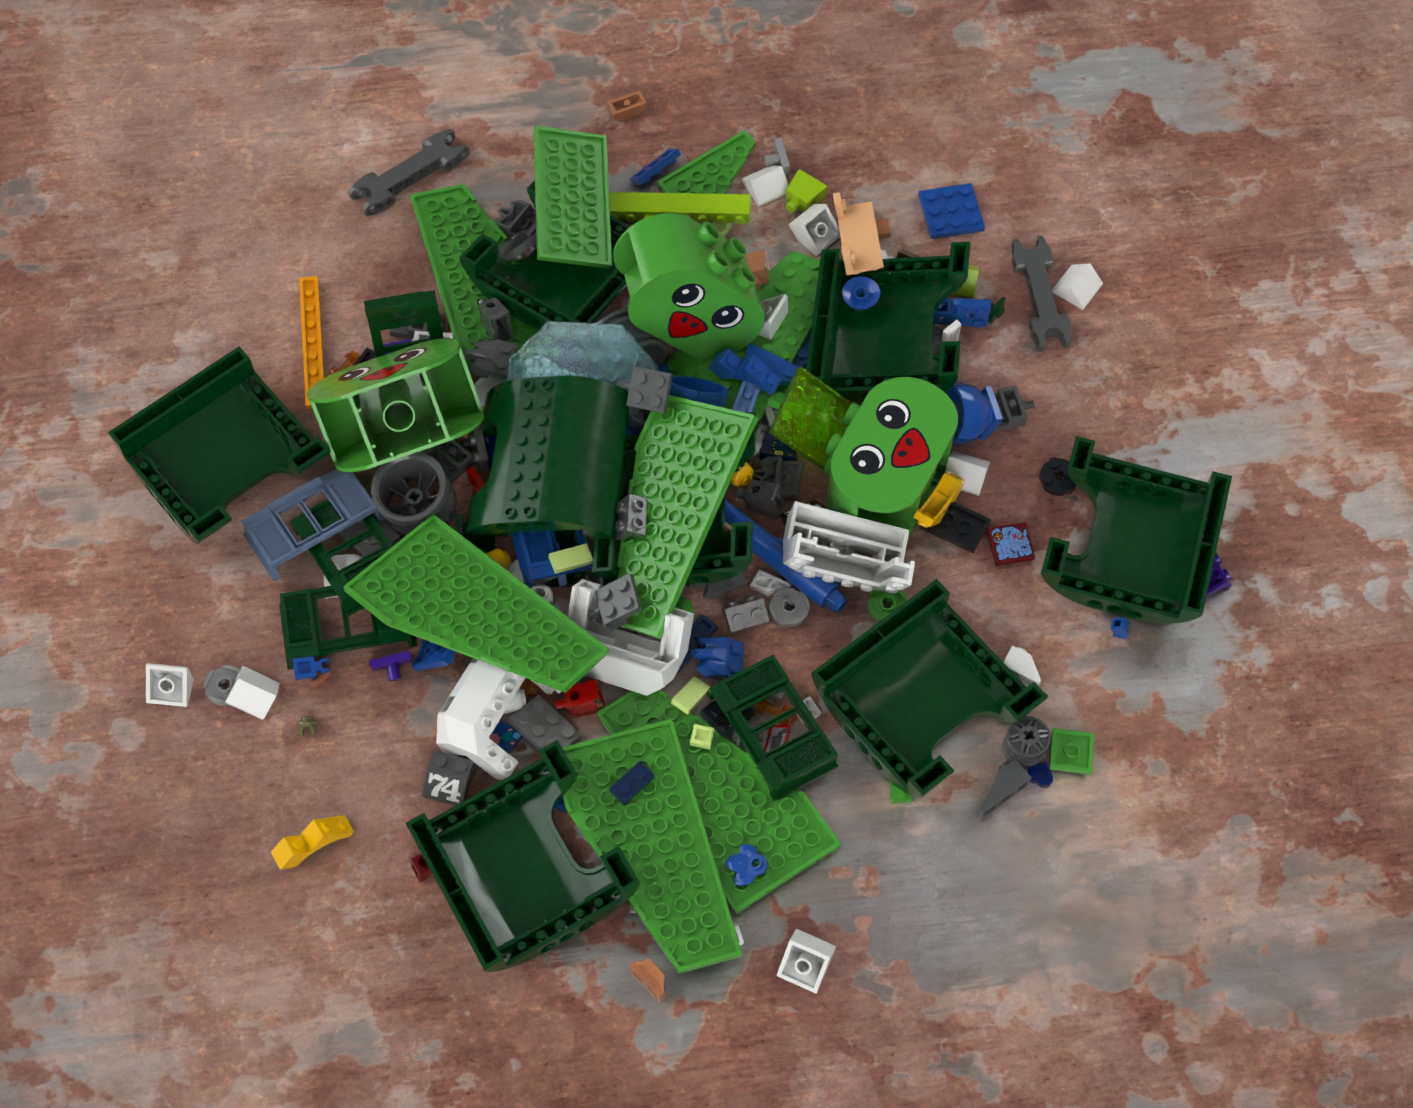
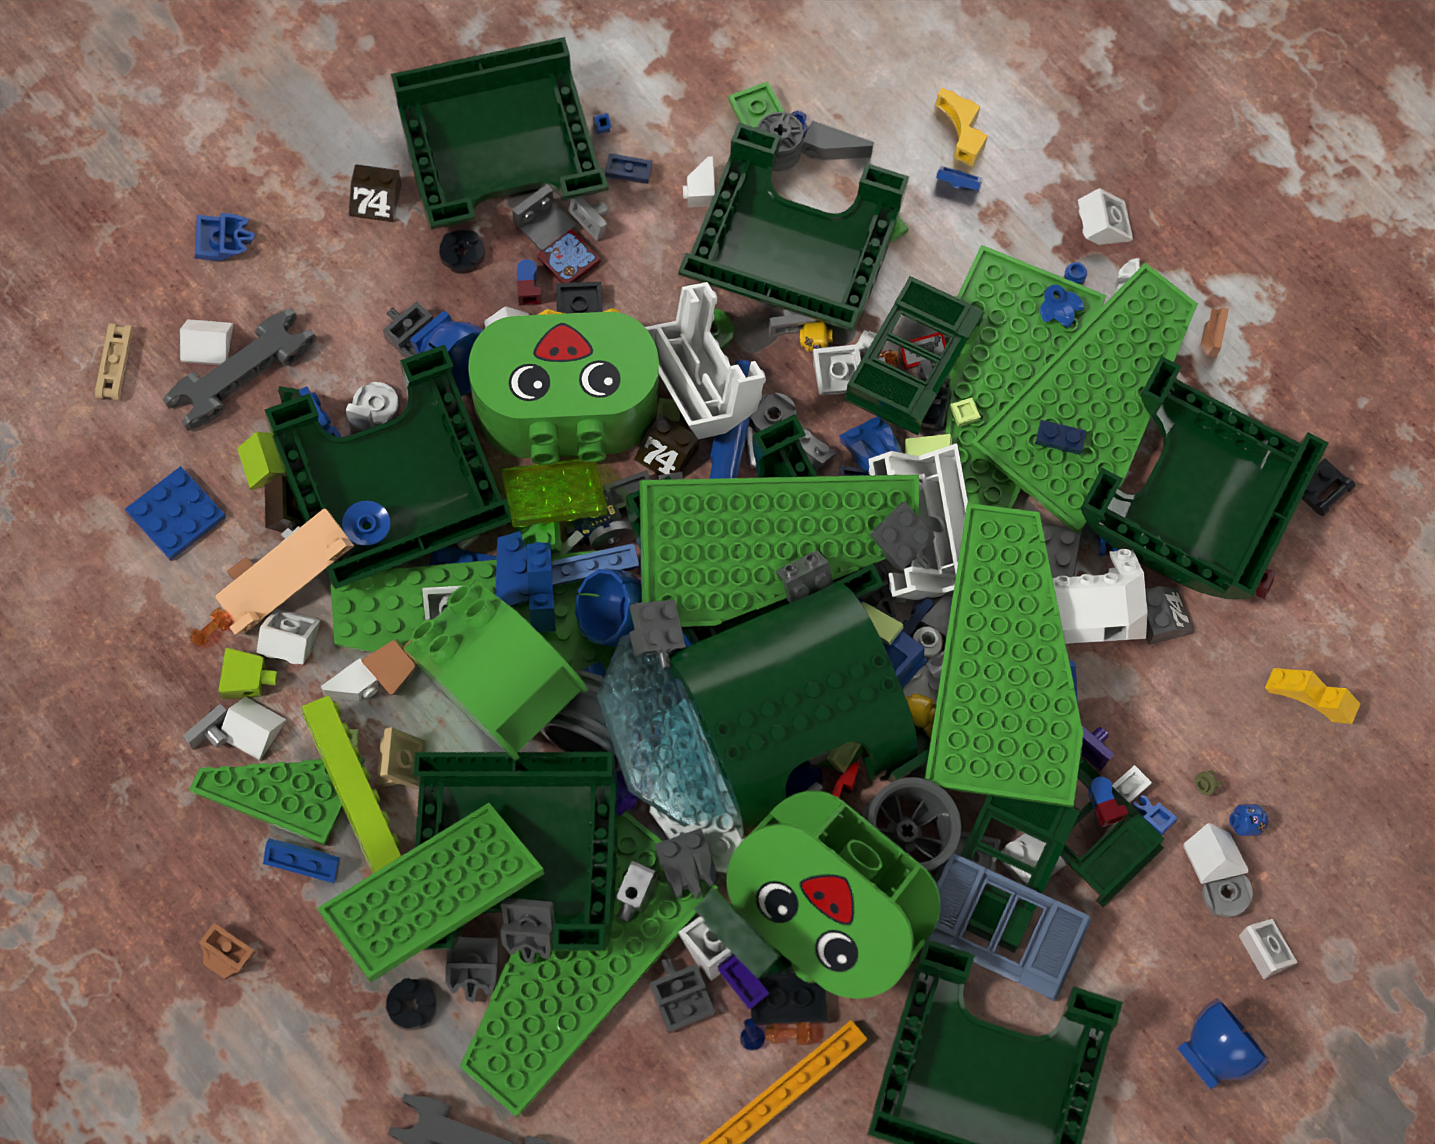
camera: 125 degrees left, 5 degrees up
none -> tan plate [95,323,134,401]
none -> clear orange bar [189,607,233,648]
none -> blue plate [195,213,256,261]
none -> white slope [321,658,379,701]
none -> dark brown slope [349,164,402,222]
none -> white tile [352,382,399,426]
none -> black plate [386,978,437,1031]
none -> flat silver bracket [512,184,576,251]
none -> leg [517,259,542,306]
none -> light grey tile [569,197,608,241]
none -> dark blue plate [605,153,653,184]
none -> clear blue plate [740,1018,765,1051]
none -> white slope [813,344,861,395]
none -> dark blue plate [902,597,934,638]
none -> yellow arch [935,87,988,167]
none -> blue plate [936,166,983,191]
none -> blue plate [1065,262,1087,284]
none -> leg [1088,777,1128,828]
none -> white plate [1112,765,1152,803]
none -> white tile [1117,258,1140,282]
none -> blue plate [1177,998,1269,1090]
none -> blue head [1229,804,1268,836]
none -> black plate [1301,458,1356,516]

